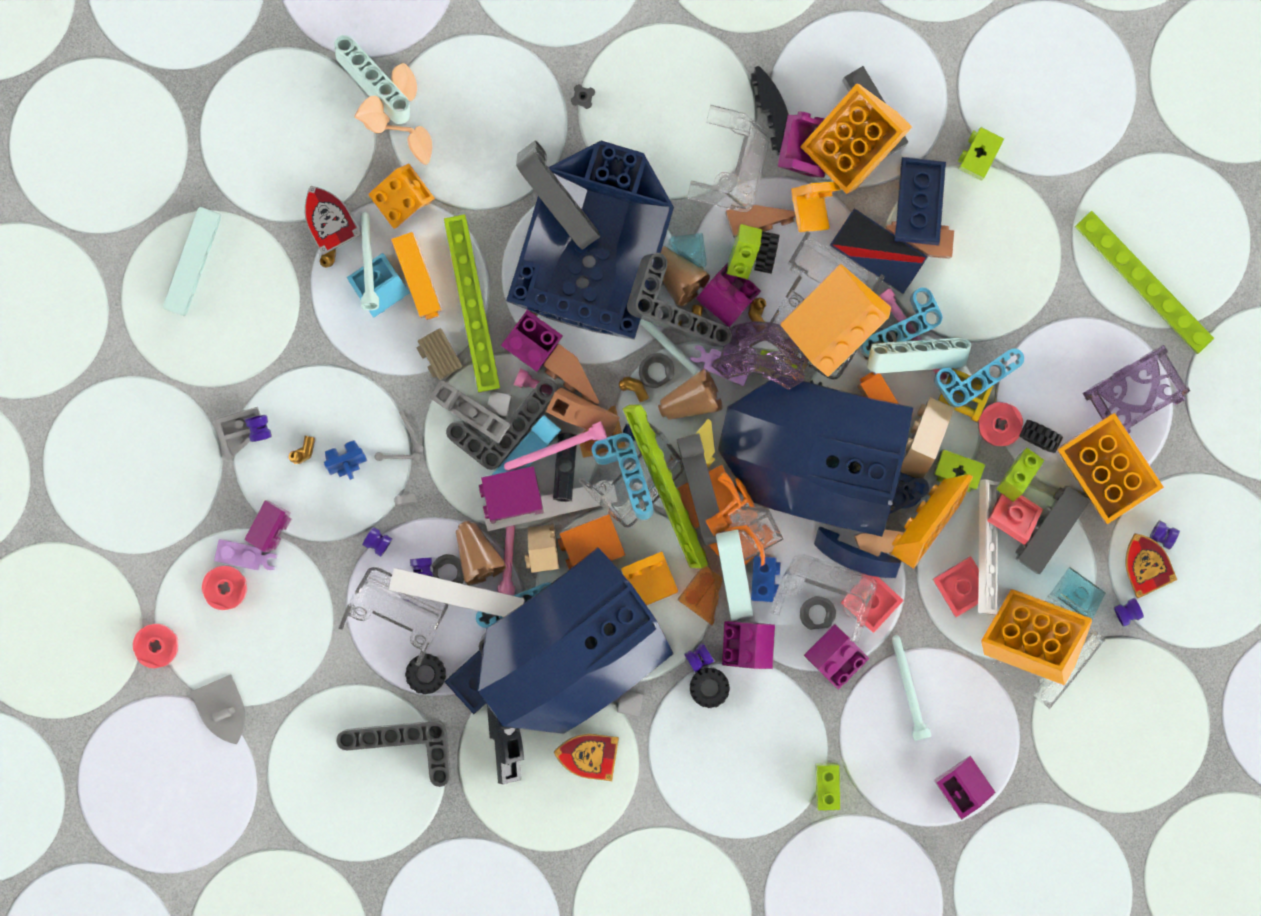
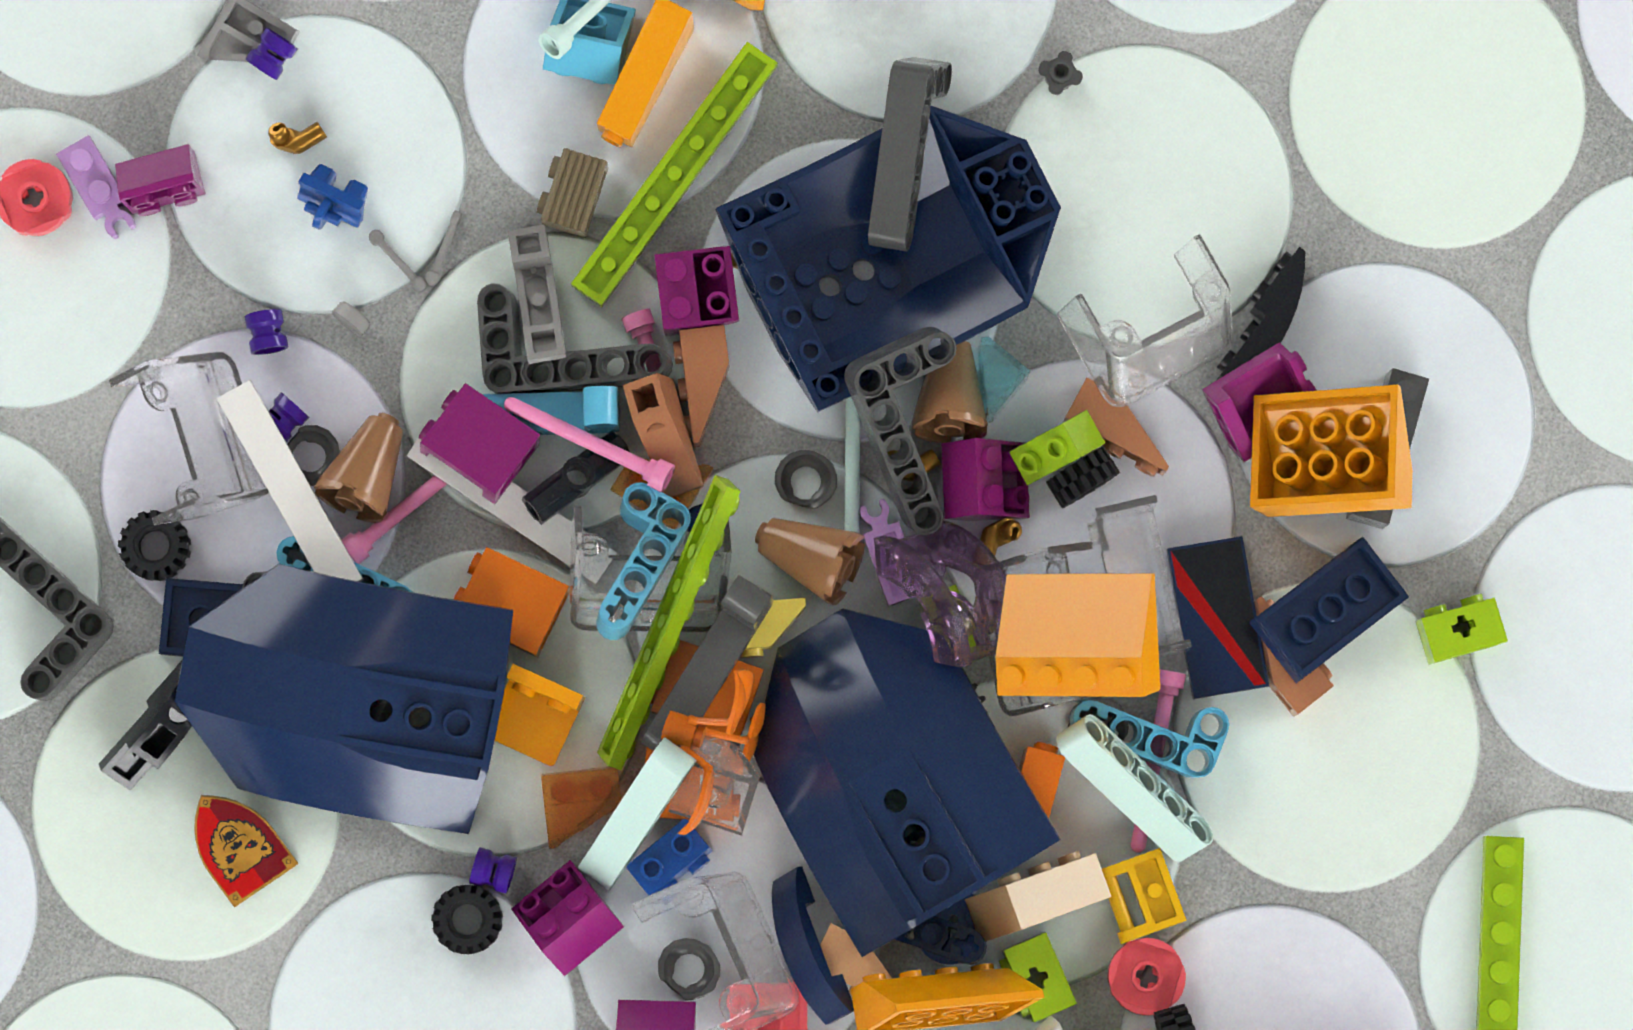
camera: 45 degrees right, 5 degrees down
light grey slope [486,391,512,417] -> none
tan wedge [525,524,560,573] -> none
light grey slope [617,691,644,717] -> none
pearl gold arm [619,376,649,403] -> none
light orange bracket [791,182,841,232] -> none
medium azure beam [934,349,1024,407] -> none

